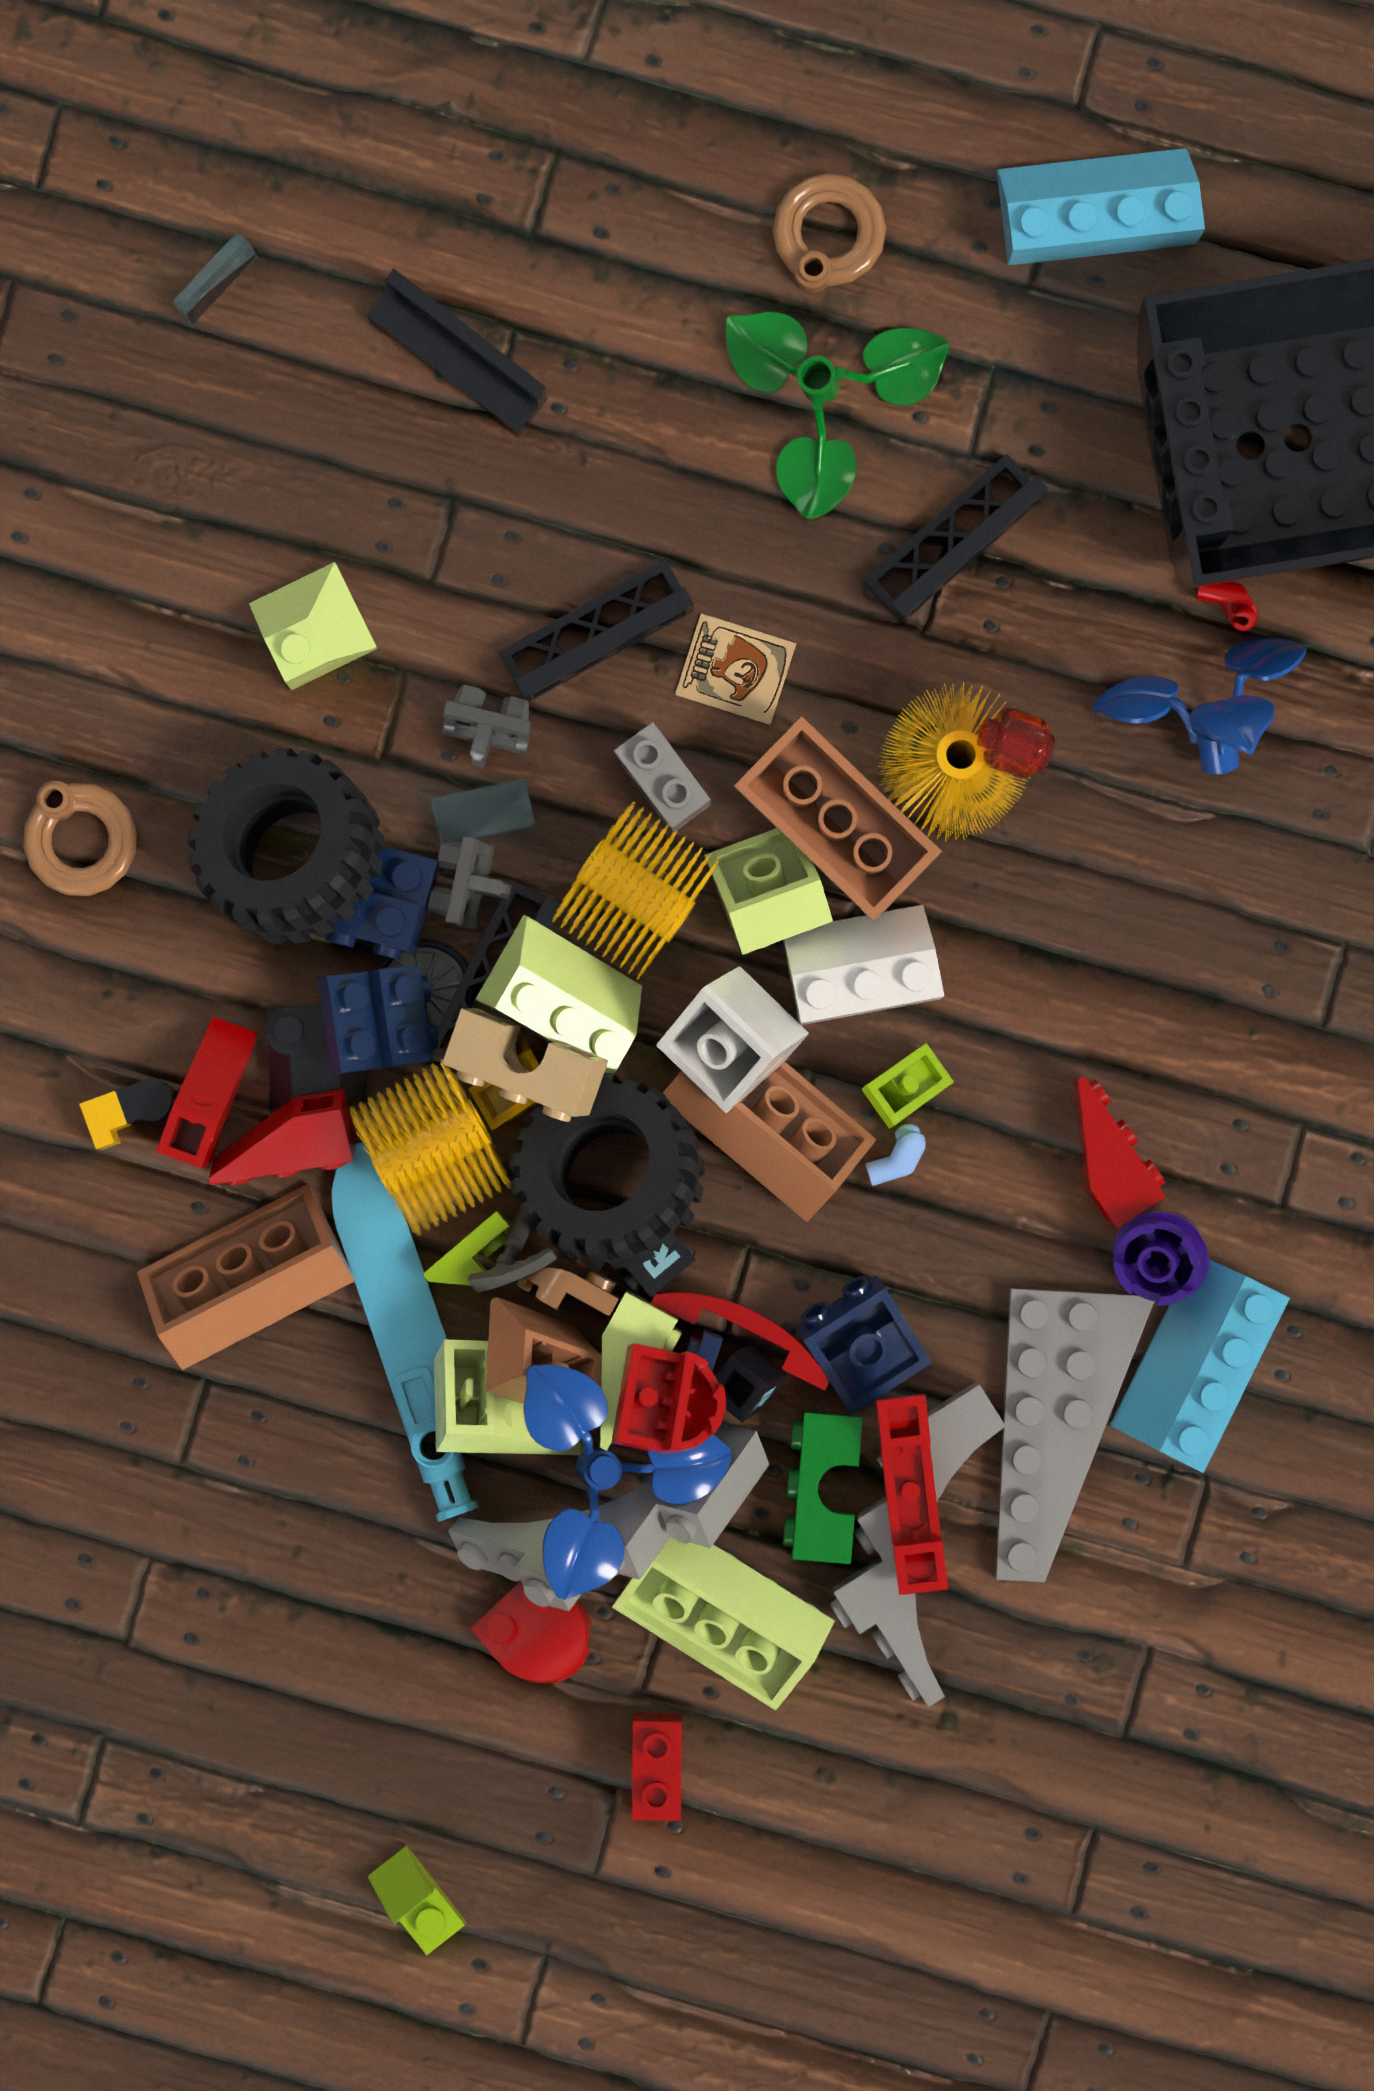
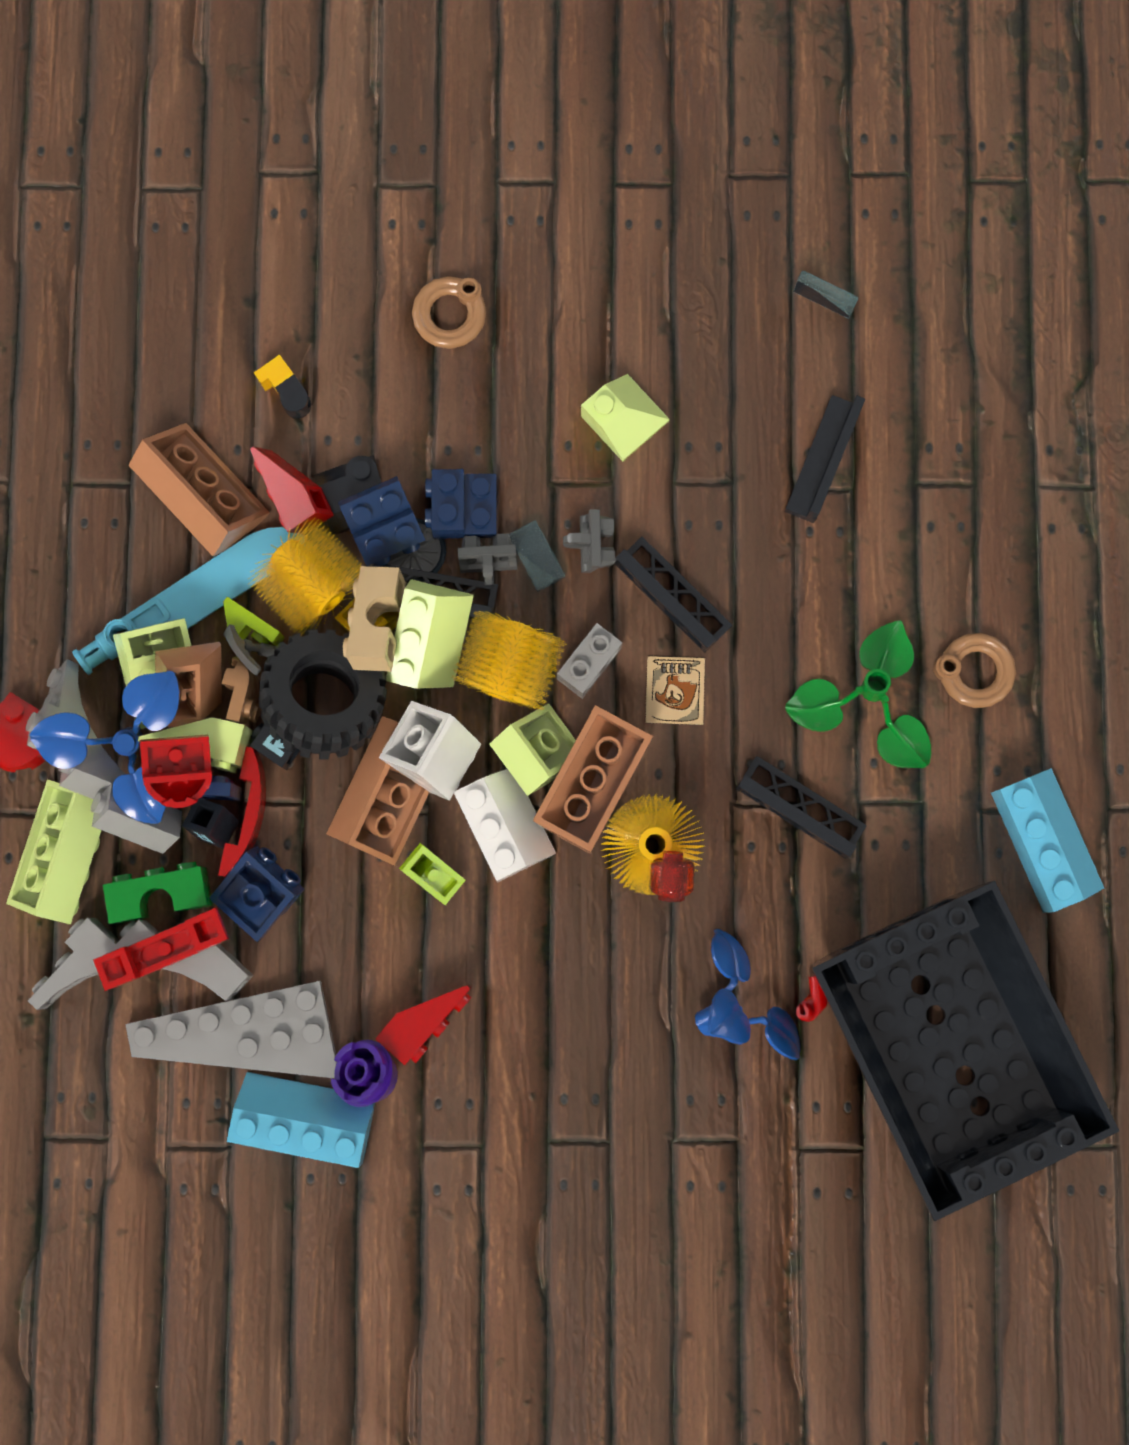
camera: 75 degrees right, 5 degrees down
red slope [156,1017,259,1169] -> none
black tyre [187,748,384,944] -> none
light blue arm [865,1124,926,1186] -> none

